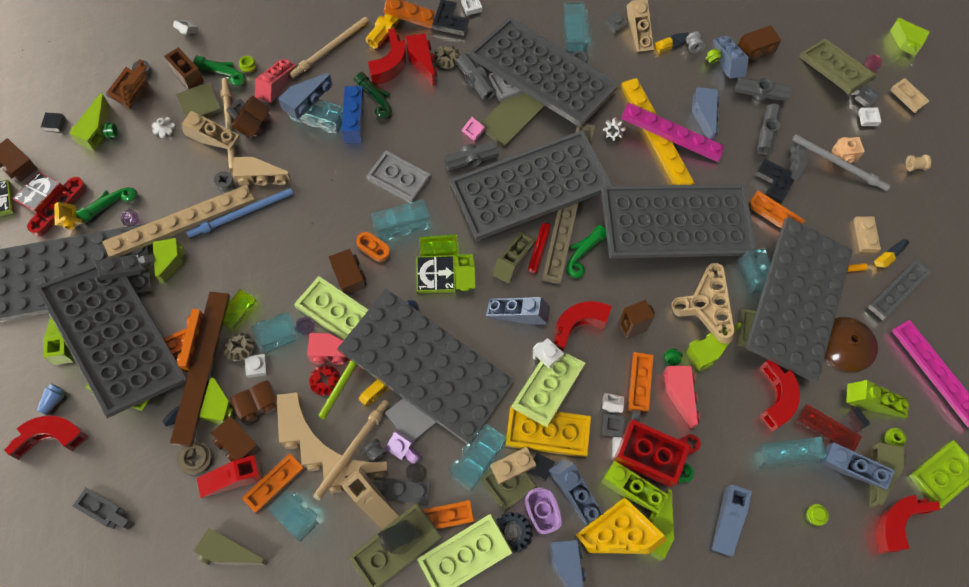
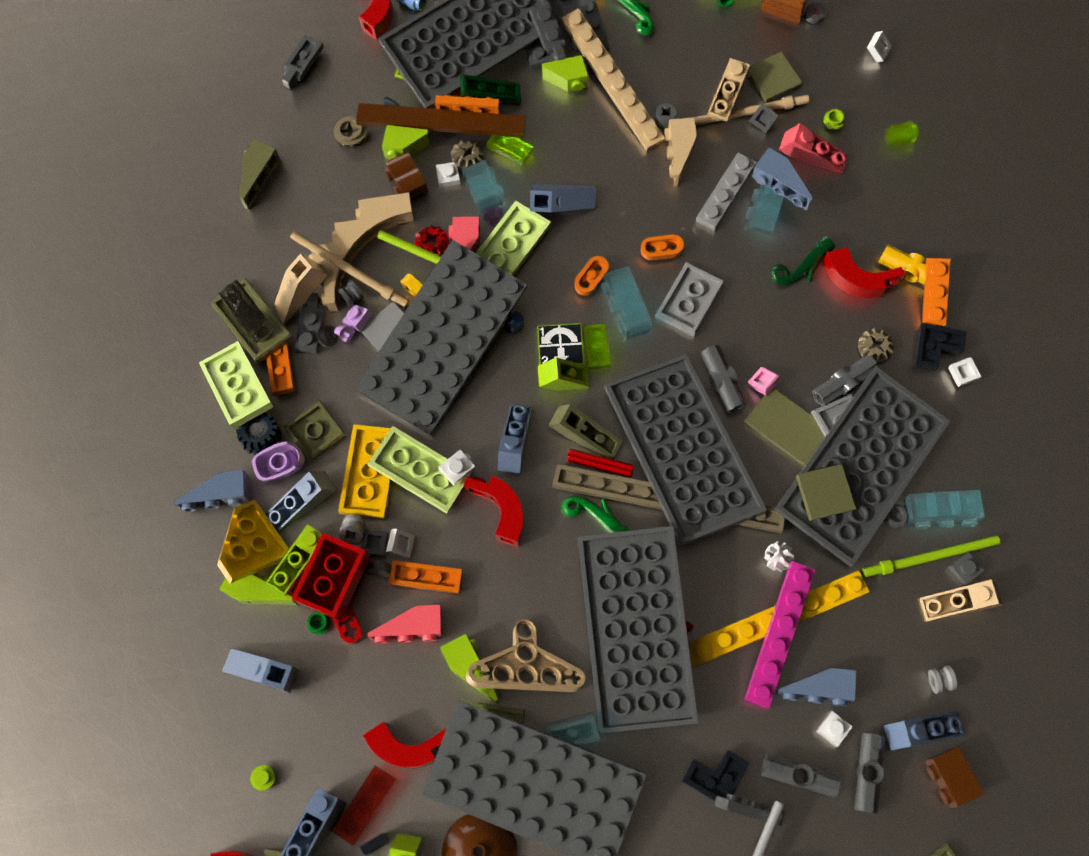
camera: 95 degrees right, 5 degrees up
clear purple plate [121,208,139,226] -> none
white plant [152,117,176,138] -> none
reddish brown brick [164,47,204,89] -> none
medium blue bar [186,188,294,238] -> none
green plant [193,55,246,86] -> none
red slope [197,455,263,499] -> none
reddish brown brick [211,416,261,462] -> none
reddish brown brick [231,95,270,139] -> none
orange plate [242,453,305,514] -> none
clear light blue brick [268,490,319,542] -> none
tan bar [289,16,369,79] -> none
reddish brown brick [328,249,366,295] -> none
blue arch [341,86,365,143] -> none
red slope [405,33,438,85] -> none
clear light blue brick [449,424,506,492] -> none
tan plate [490,447,536,485] -> none
black tile [527,453,555,482] -> none
reddish brown brick [618,299,655,339] -> none
piece [654,32,689,54] -> none
green plate [663,348,683,366] -> none
lime plate [705,49,722,64] -> none
orange plate [748,190,805,228] -> none
clear light blue brick [754,437,827,470] -> none
none -> light grey wheel [339,514,365,544]
none -> dark green tile [460,74,522,105]
none -> sand blue slope [530,183,596,212]
none -> orange plate [640,234,684,261]
none -> light grey plate [696,153,756,231]
none -> olive tile [796,464,856,521]
none -> white plate [816,711,852,747]
none -> lime bar [862,535,1000,578]
none -> clear neon green brick [885,121,919,146]

